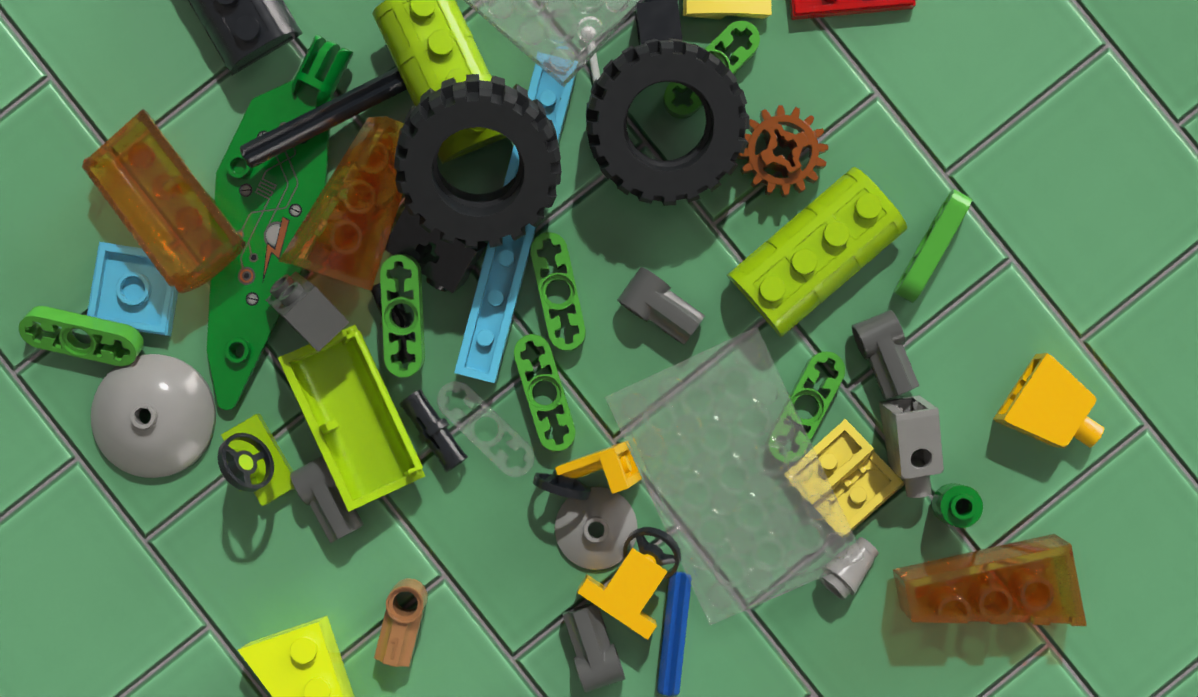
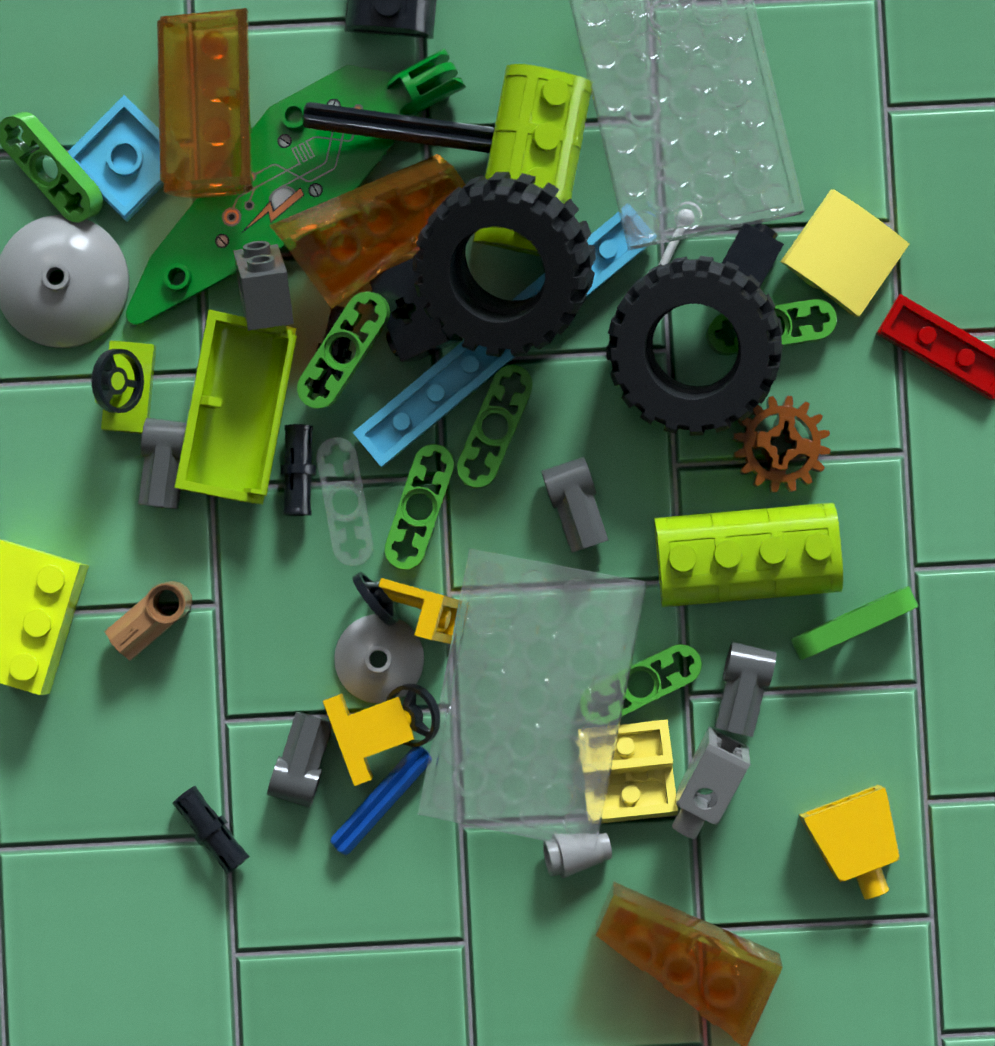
camera: 35 degrees right, 0 degrees up
green brick [932,483,983,528] -> none

